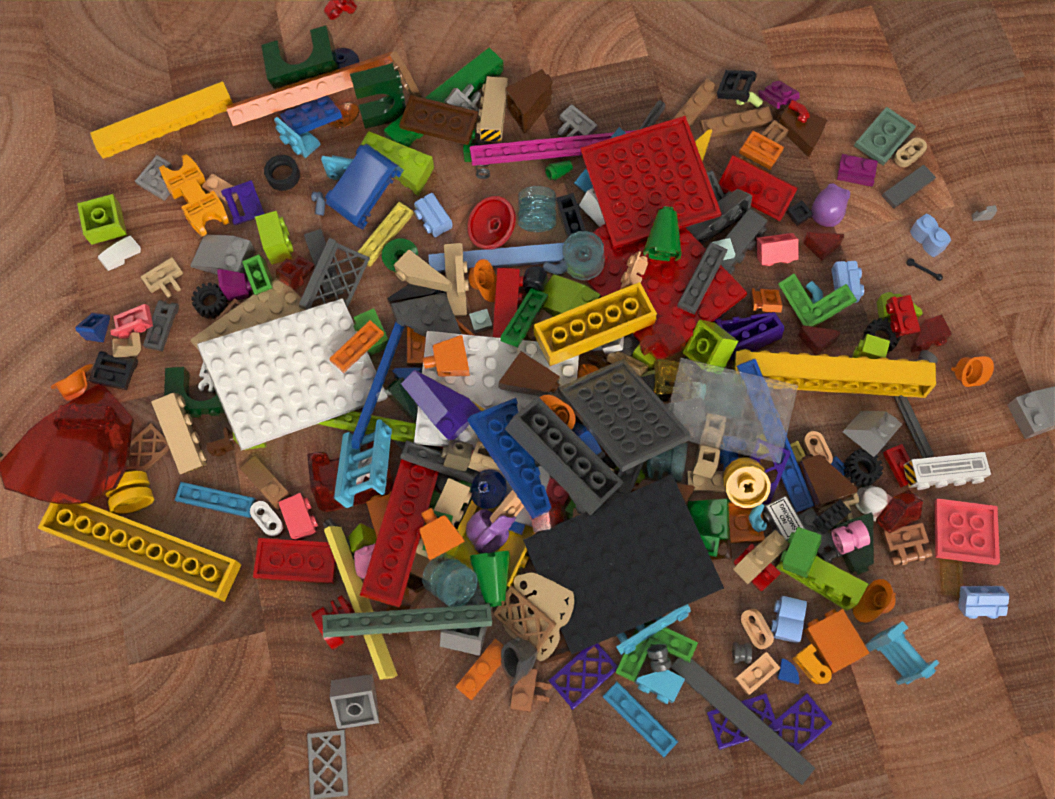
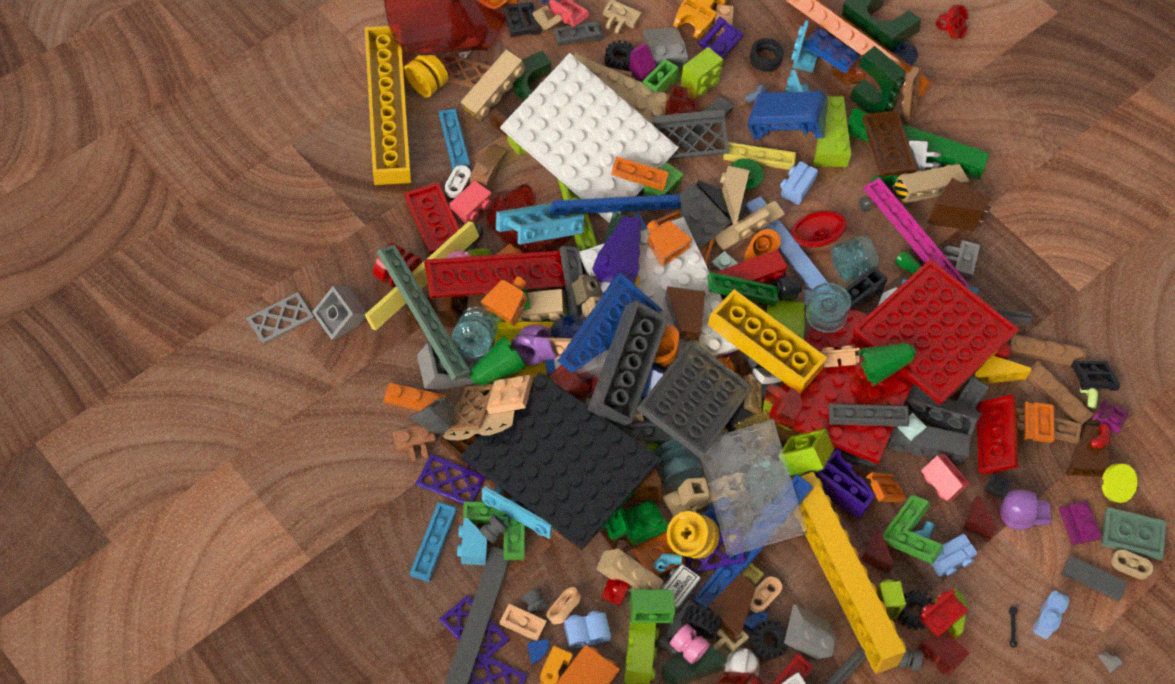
camera: 55 degrees right, 10 degrees down
none -> light nougat plate [486,375,533,414]
none -> neon yellow tile [1102,463,1138,503]

